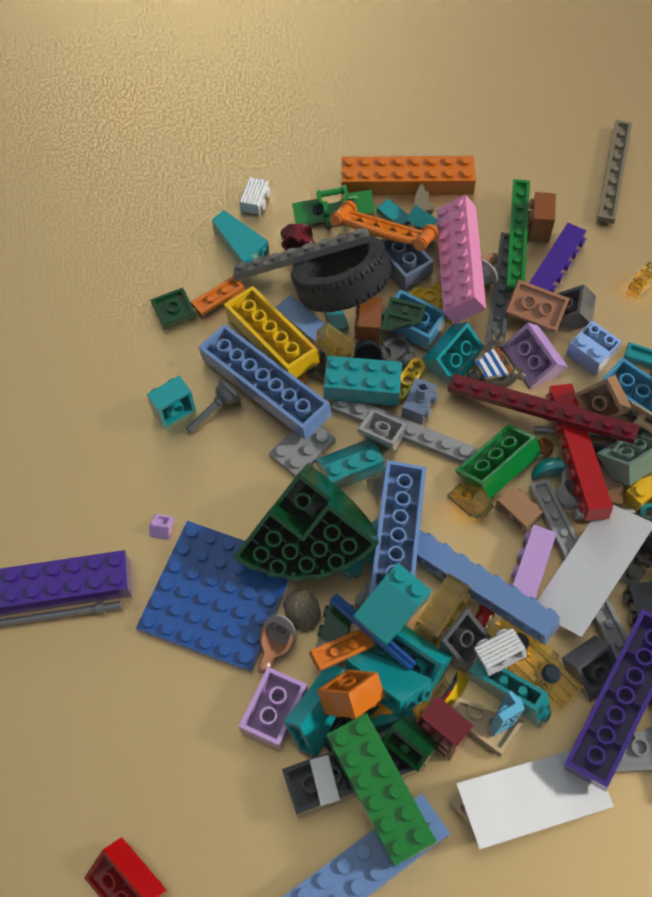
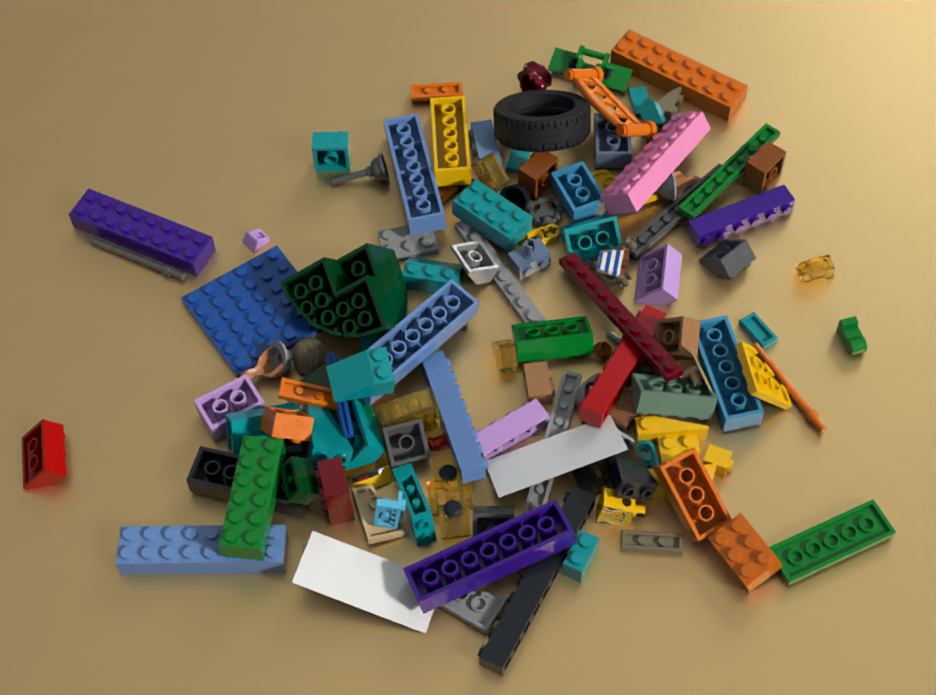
camera: 35 degrees right, 5 degrees down
dark green plate [150,287,196,329] -> none
teal slope [212,210,269,264] -> none
dark grey plate [233,228,370,281] -> none
white brick [239,177,271,215] -> none
white sticker [310,755,340,806] -> none
dark green wing [381,297,426,332] -> none
white brick [474,628,527,676] -> none
nougat tile [505,280,570,333] -> none
teal brick [531,456,565,480] -> none
light blue slope [566,321,622,375] -> none
dark tan plate [597,120,632,224] -> none

